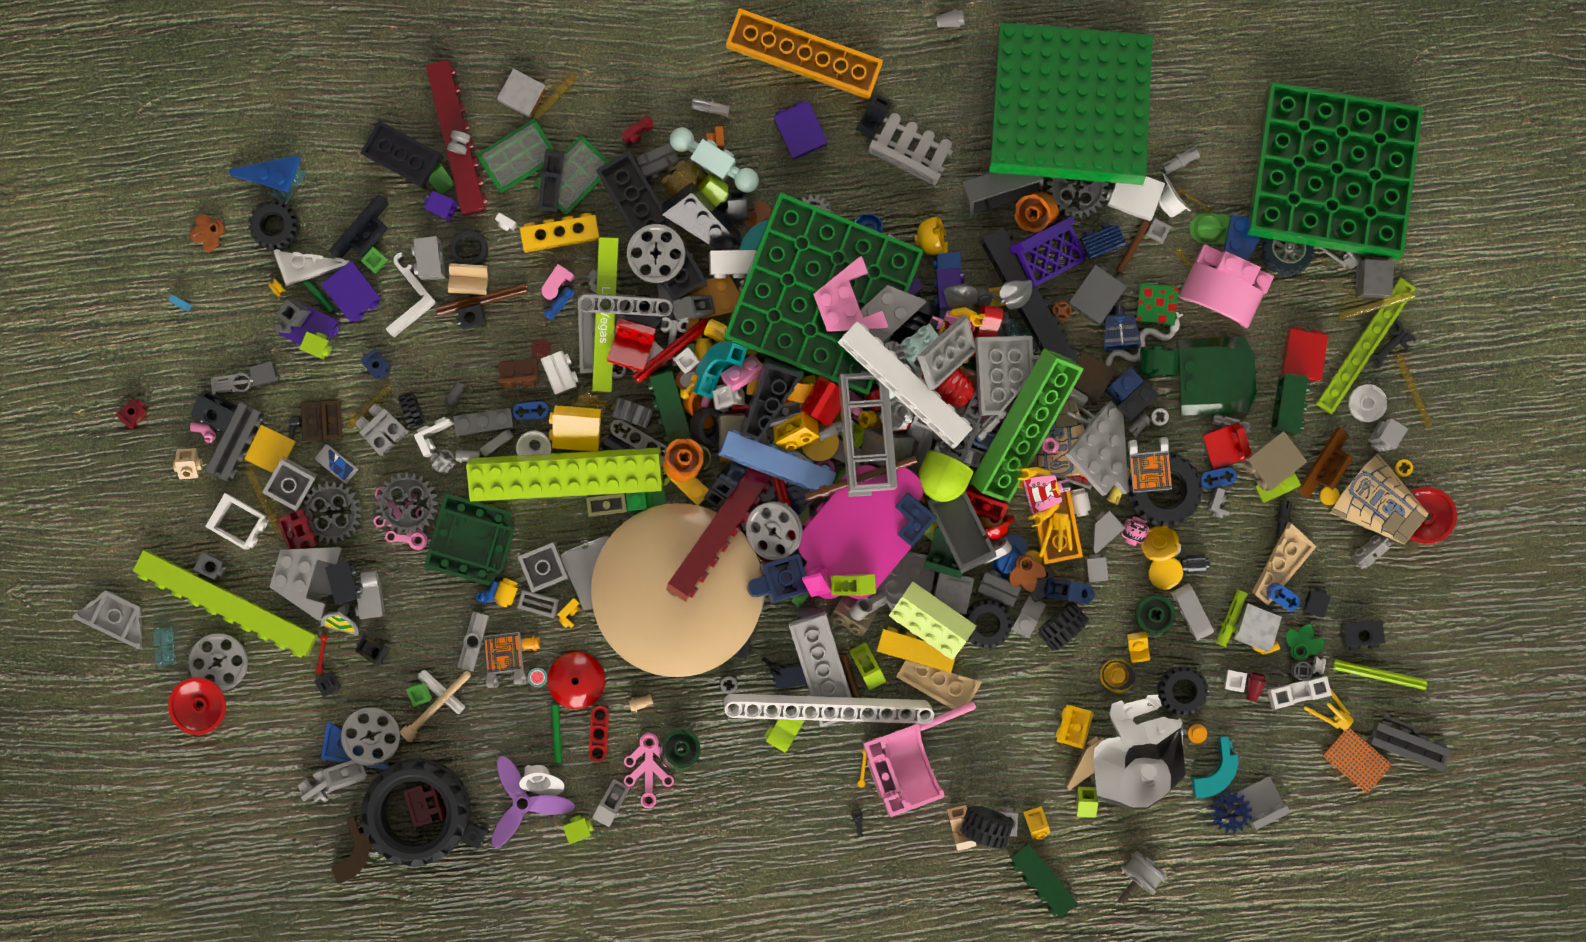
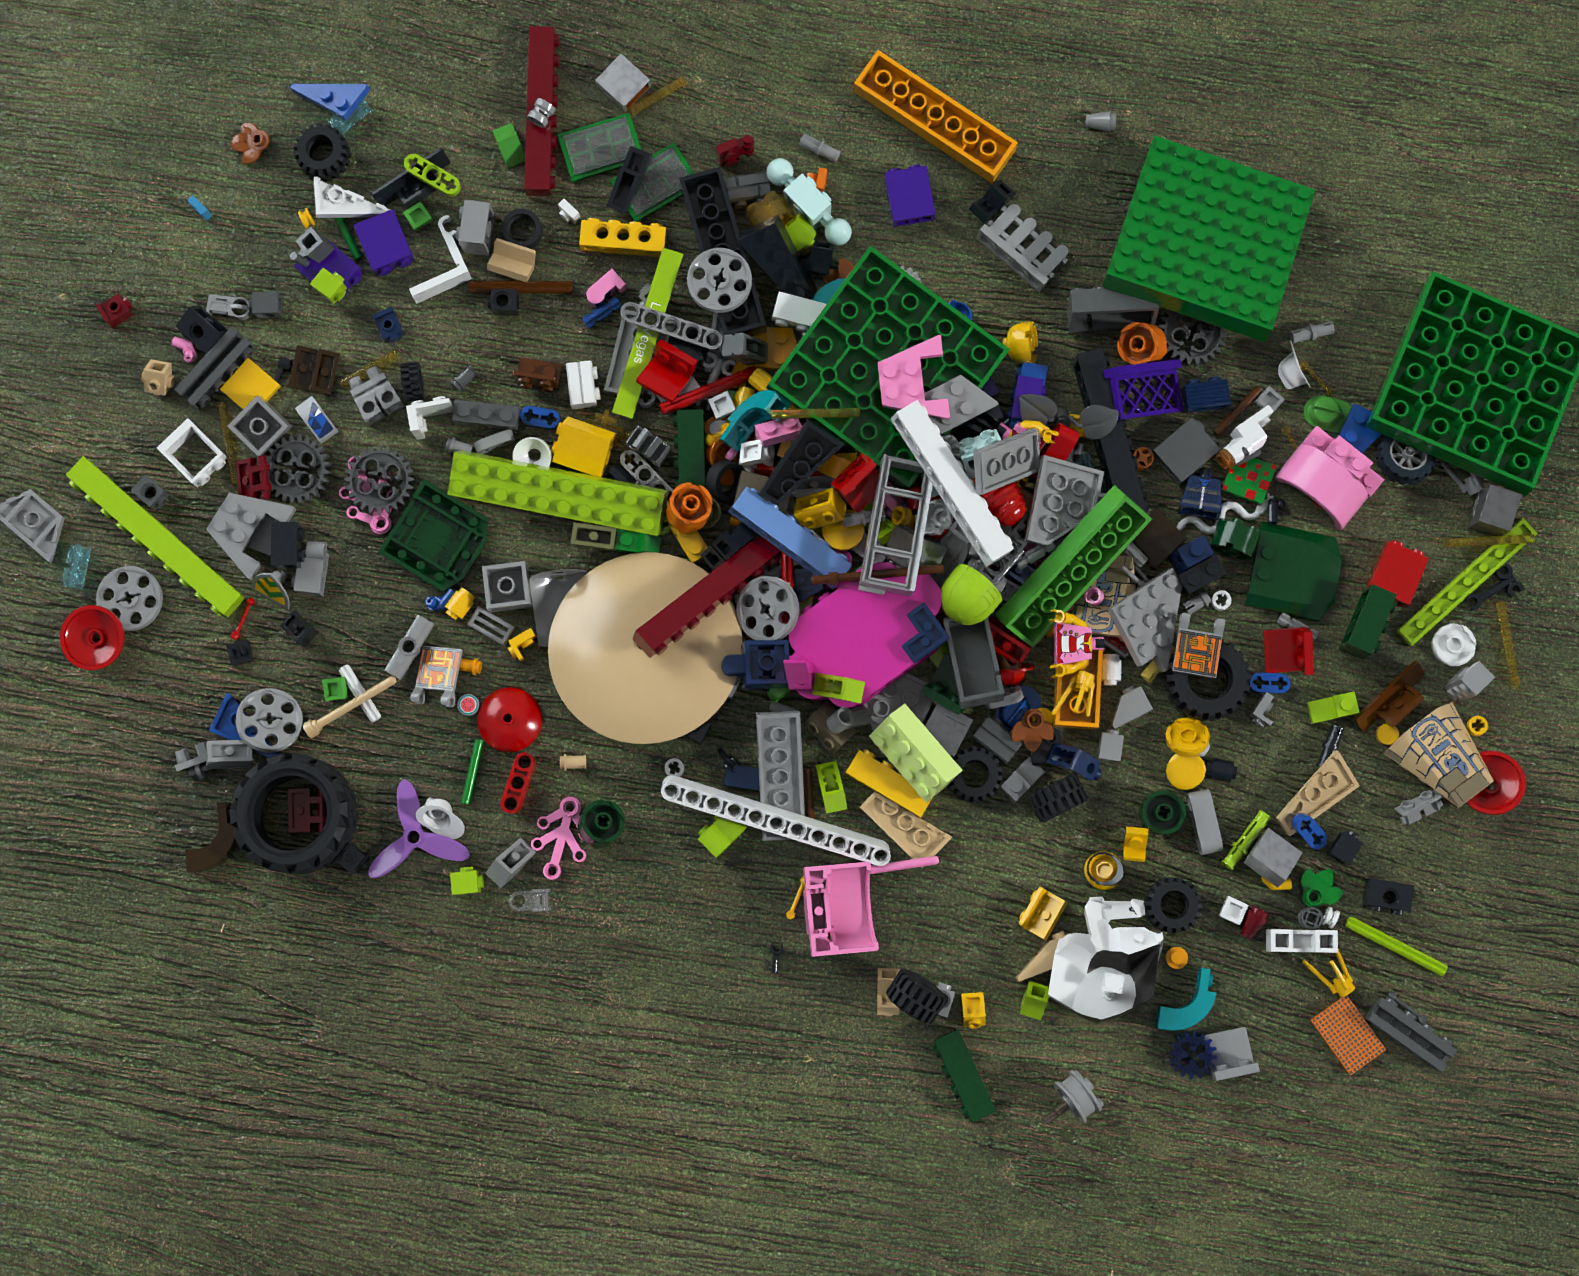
camera: 20 degrees right, 5 degrees down
black hinge [360,121,444,190] -> none
dark purple brick [424,191,458,222] -> none
light grey gear [430,449,456,473] -> none
clear red plate [531,339,551,358] -> none
white brick [1106,176,1165,222] -> none
bright pink head [1121,516,1149,546] -> none
dark tan brick [1243,431,1307,491] -> none
none -> lime beam [404,154,461,197]
none -> clear piece [509,889,551,912]
none -> clear yellow bar [772,408,860,419]
none -> white plate [1216,405,1274,469]
none -> black arm [1267,498,1285,525]

